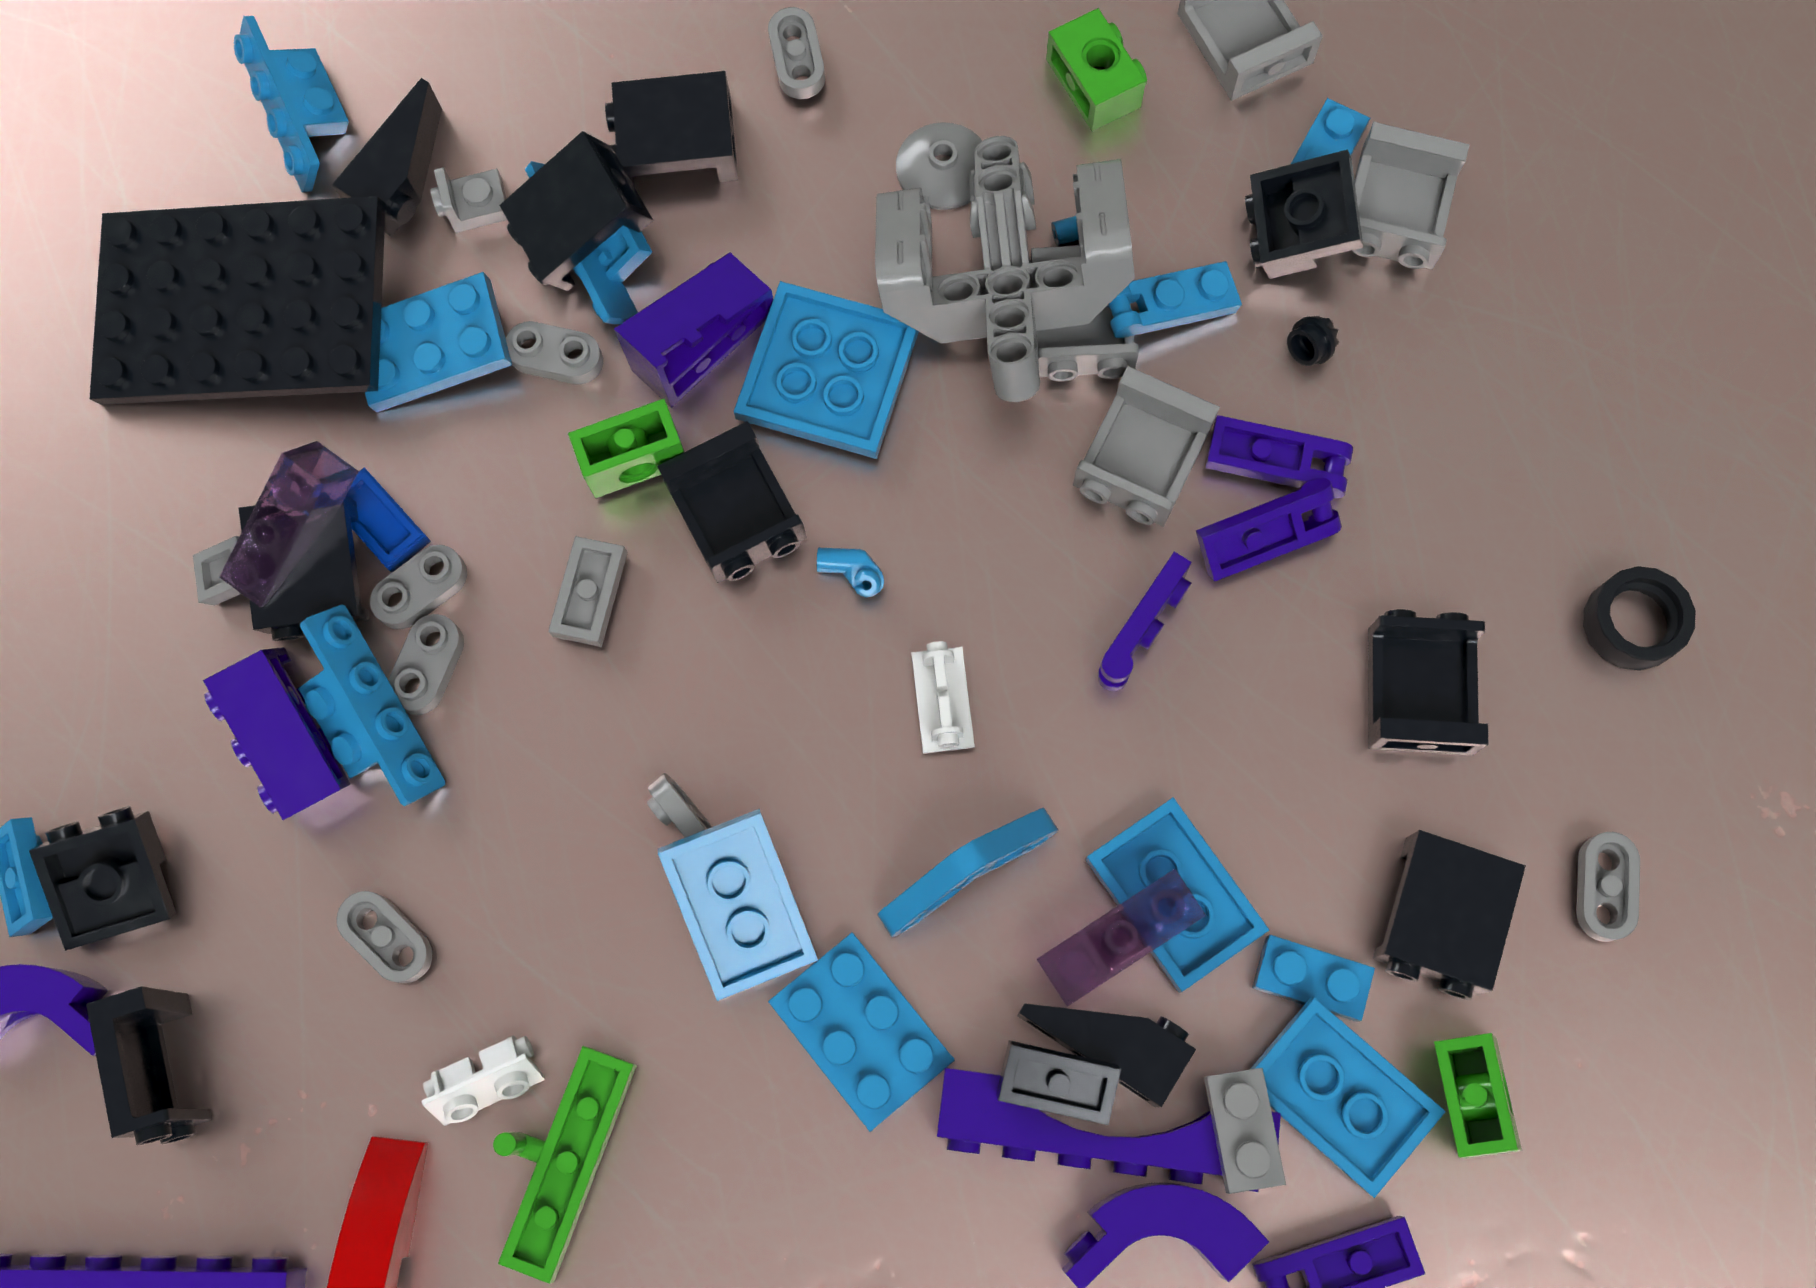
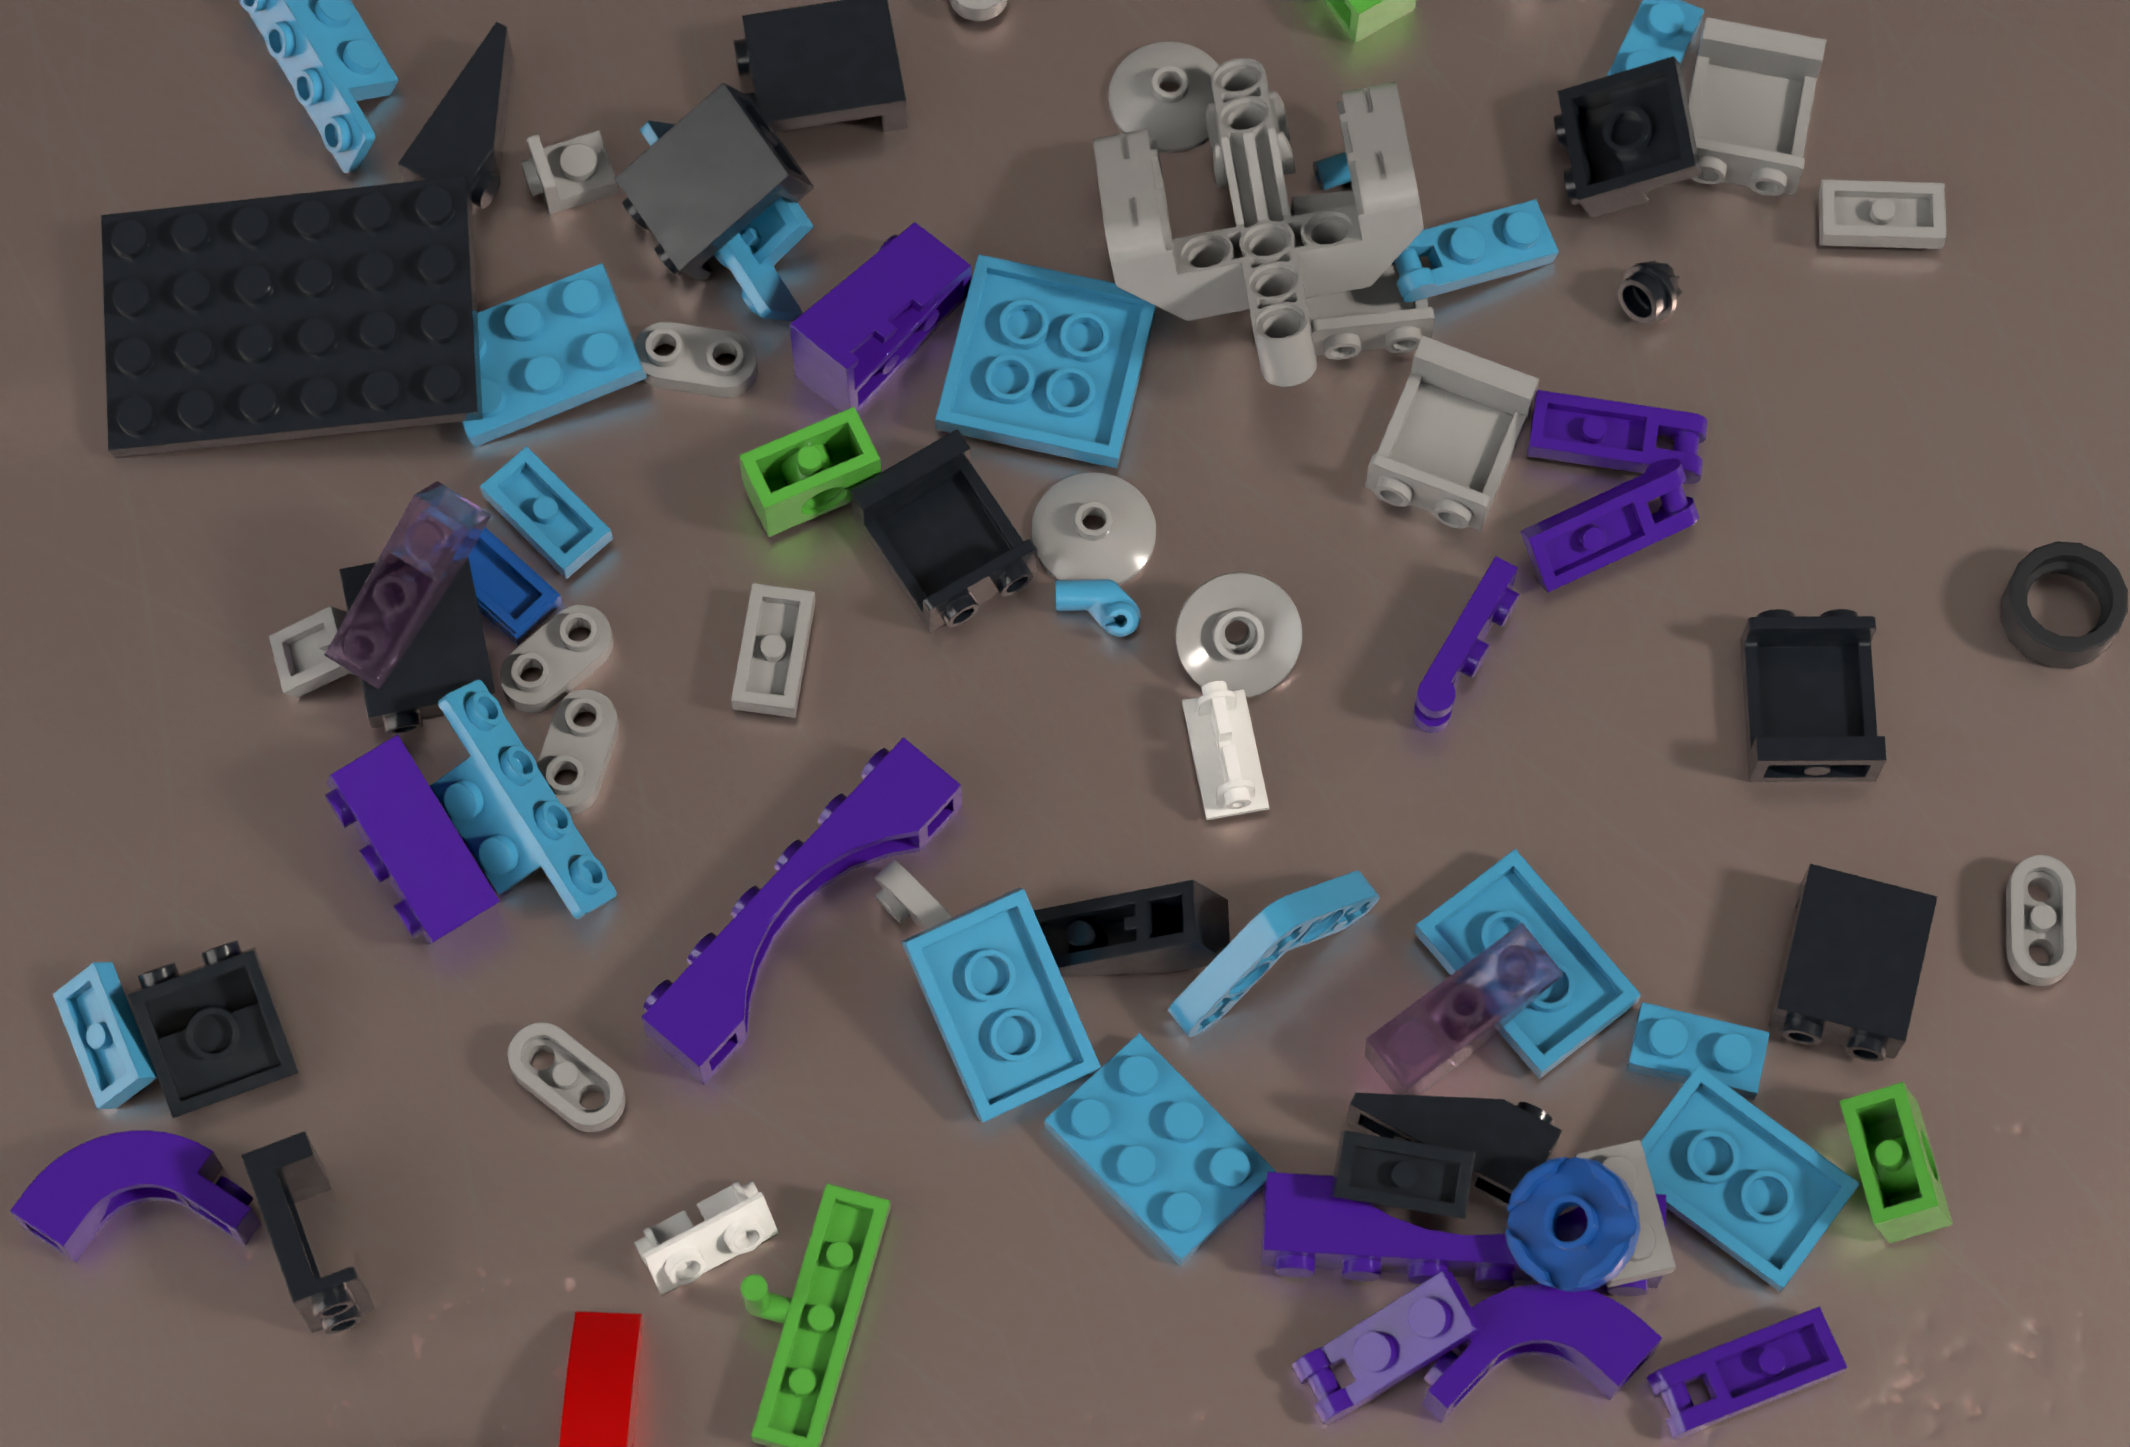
camera: 10 degrees left, 5 degrees down
none -> dark azure plate [480,446,613,579]
none -> dark purple arch [641,737,962,1085]
none -> light grey dish [1031,472,1156,586]
none -> black slope [1033,880,1230,977]
none -> light grey dish [1175,572,1302,698]
none -> plate [1291,1271,1484,1425]
none -> blue tile [1505,1157,1641,1293]
none -> light grey plate [1818,179,1947,249]

